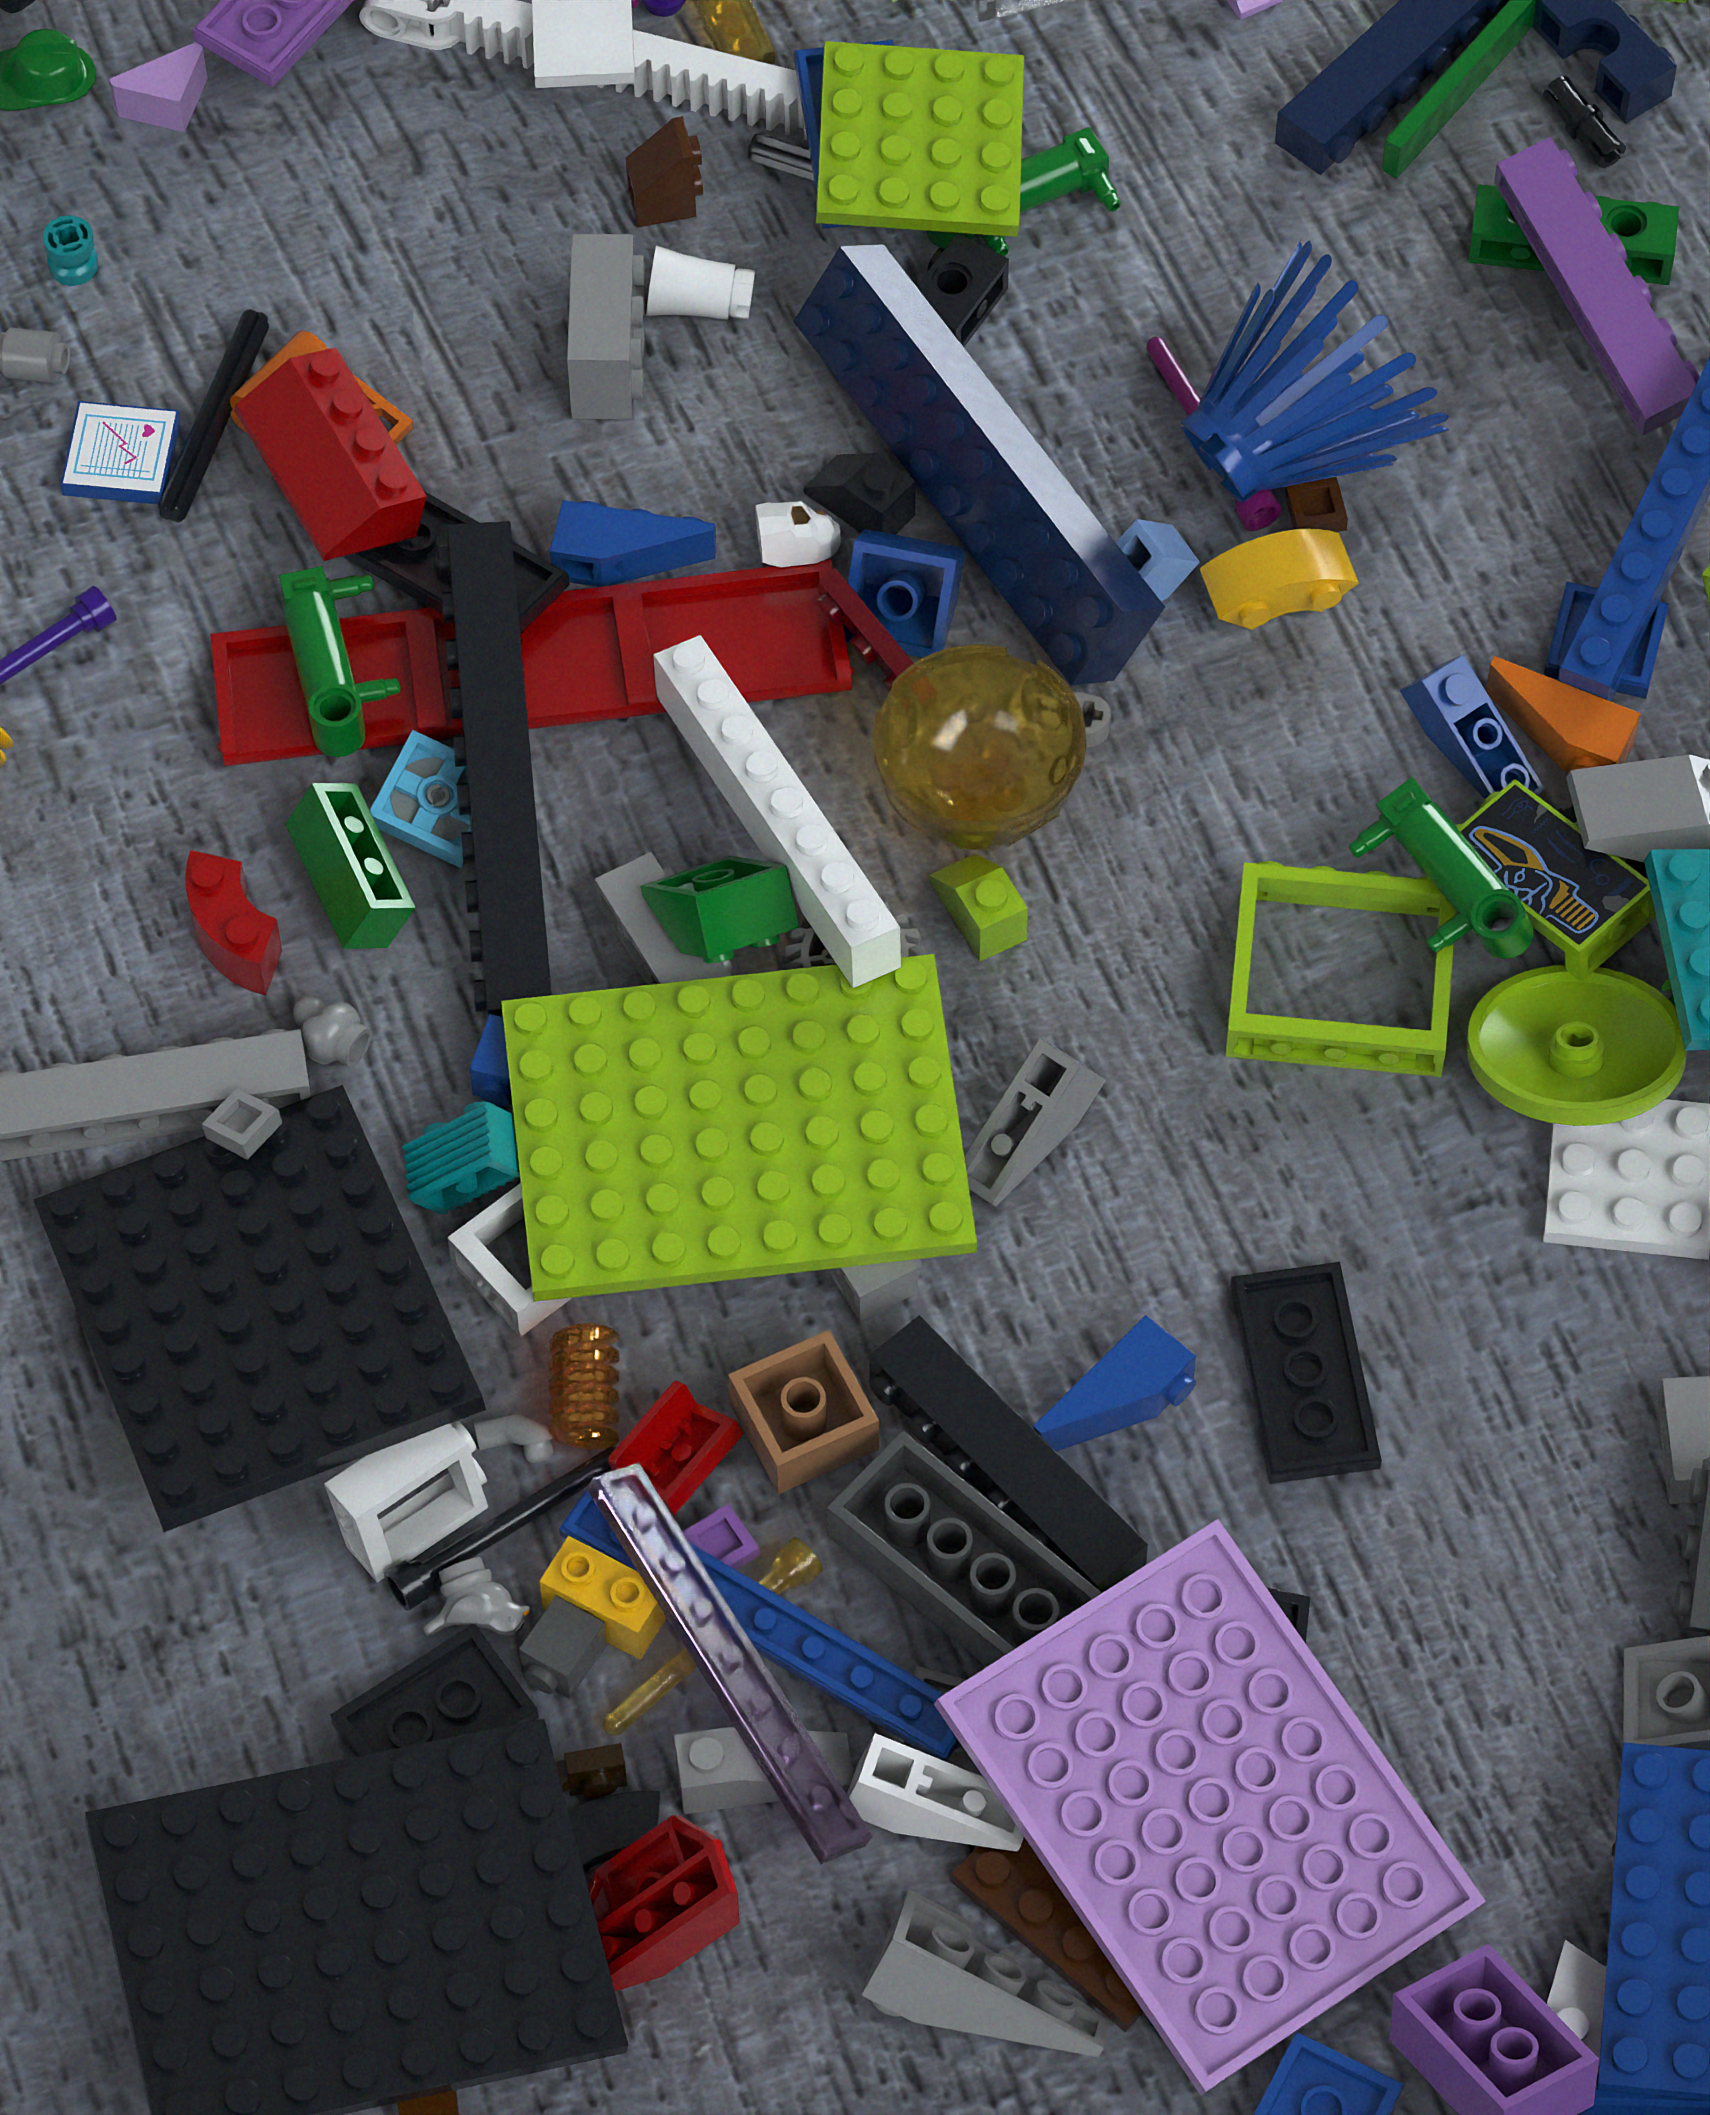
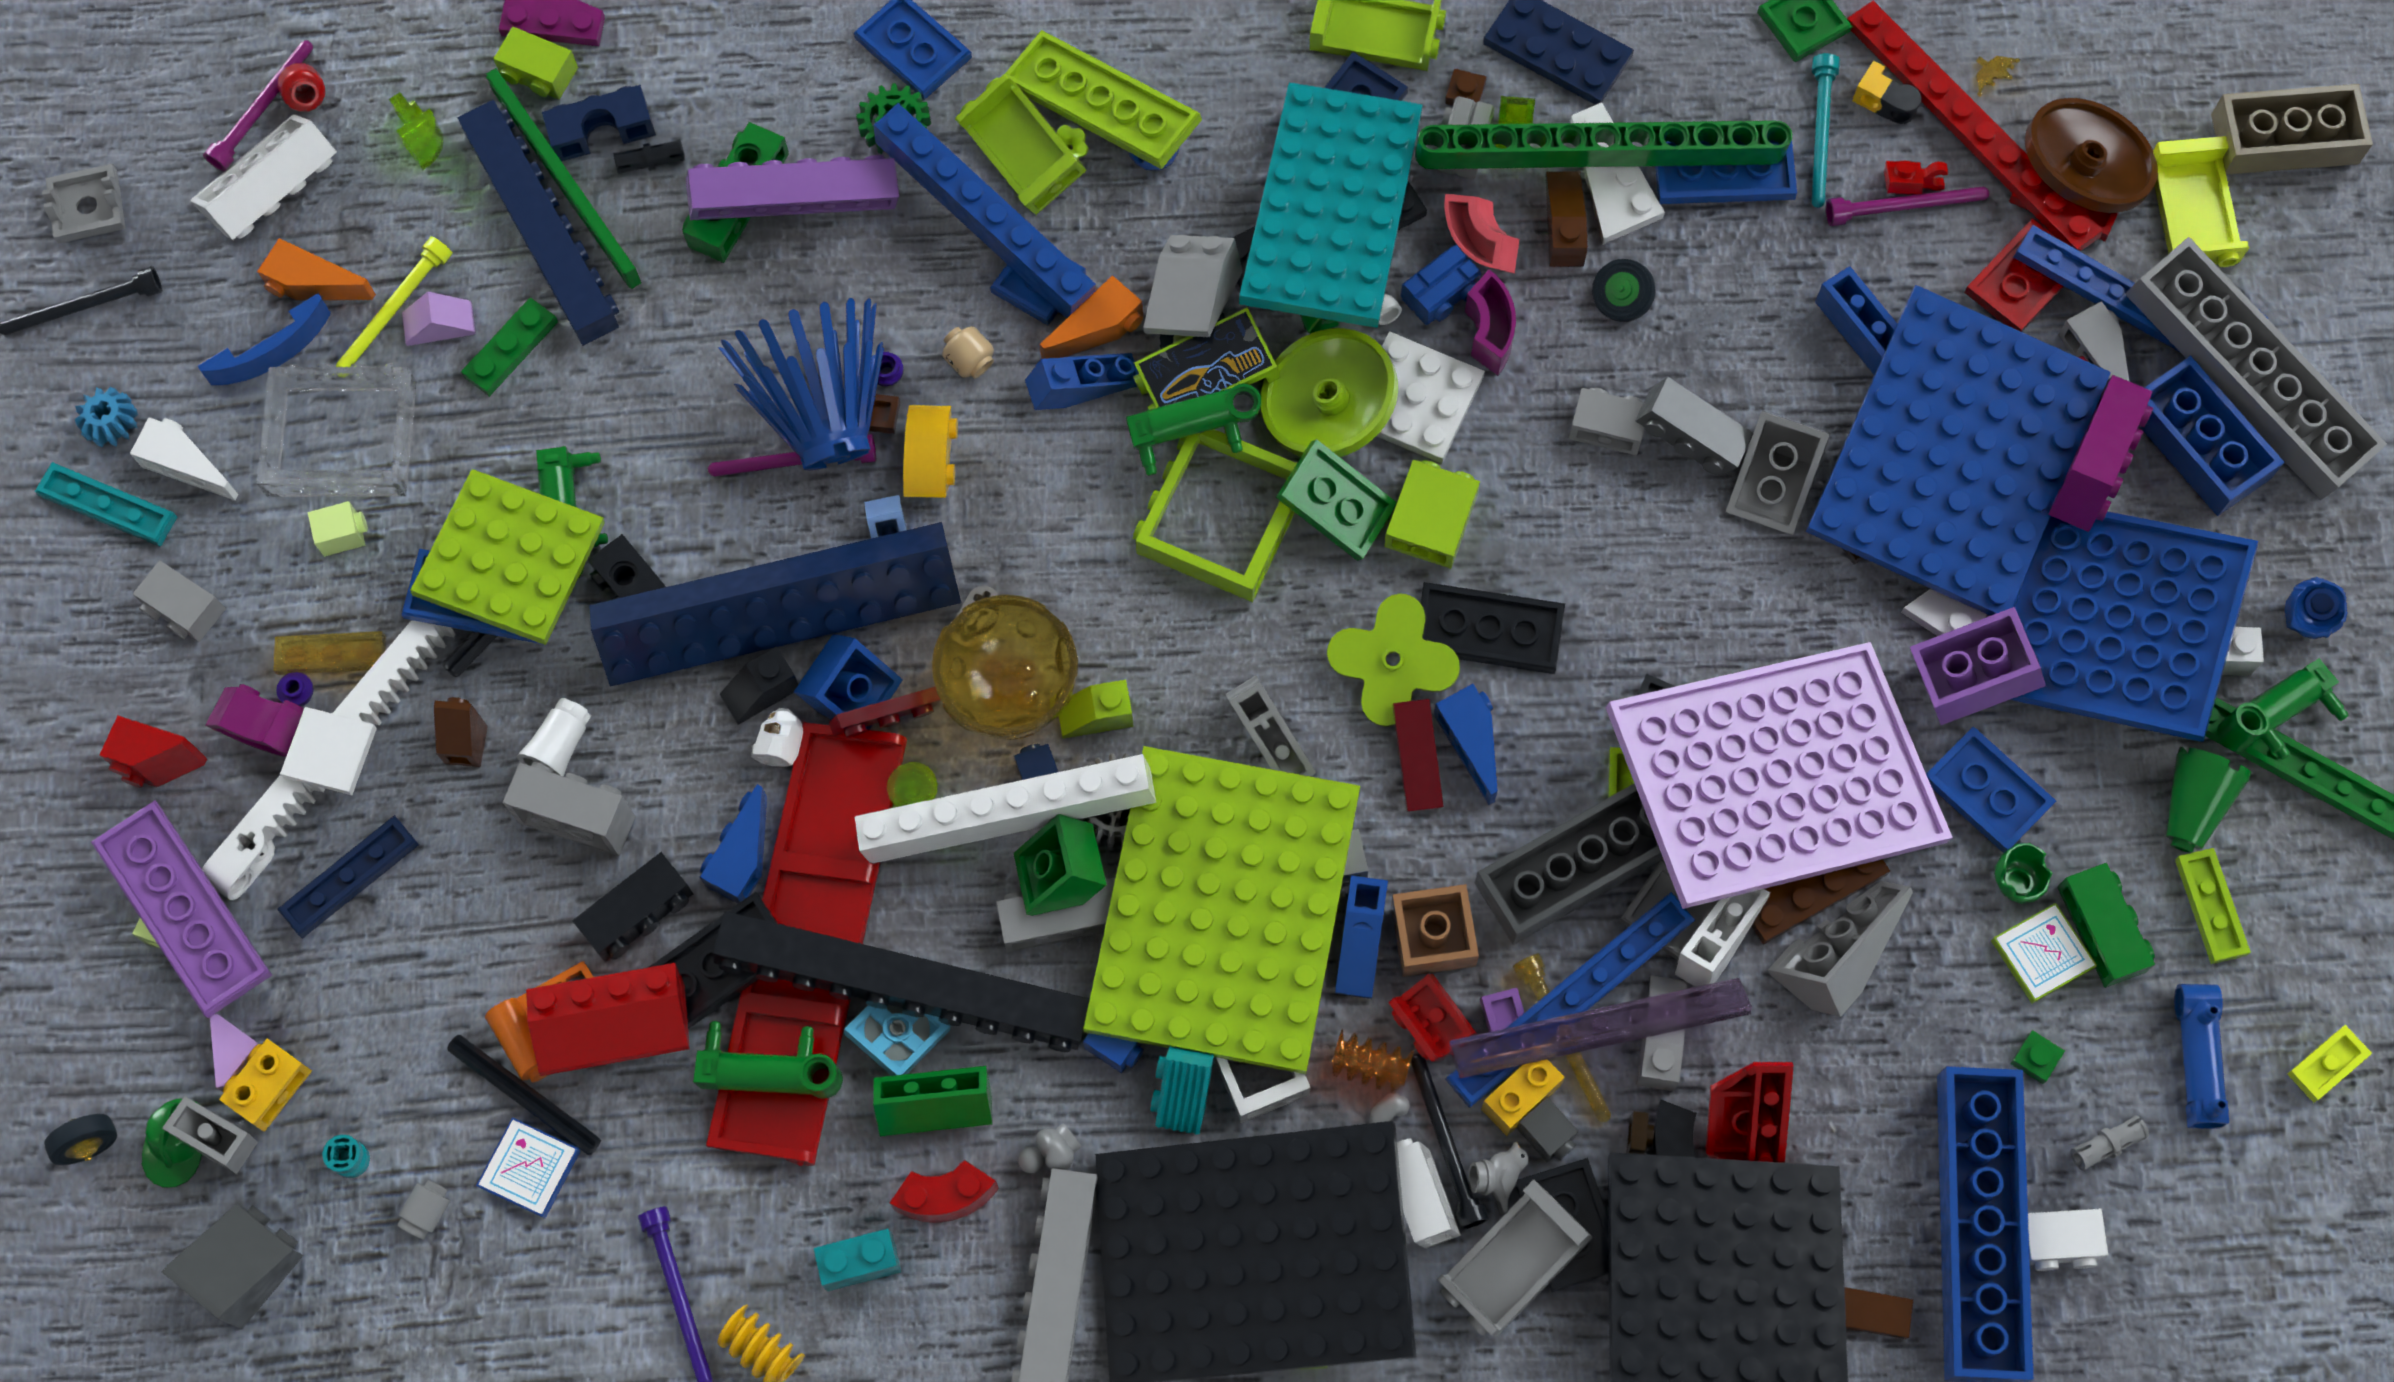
camera: 70 degrees left, 10 degrees up
light grey plate [202,1088,282,1160] -> none
black brick [868,1315,1148,1593] -> none
none -> light grey slope [162,1096,258,1175]
none -> yellow brick [219,1038,312,1132]
none -> dark blue tile [277,815,419,939]
none -> green plate [461,297,558,397]
none -> black brick [572,852,693,962]
none -> teal brick [813,1228,902,1292]
none -> dark purple plate [878,352,904,386]
none -> clear neon green piece [887,762,938,807]
none -> tan head [942,326,994,379]
none -> dark blue brick [1014,744,1058,780]
none -> plate [1276,439,1397,561]
none -> lime plant [1327,594,1460,727]
none -> blue slope [1335,875,1388,999]
none -> lime brick [1384,460,1480,569]
none -> dark red tile [1392,699,1444,812]
none -> light grey panel [1437,1180,1593,1337]

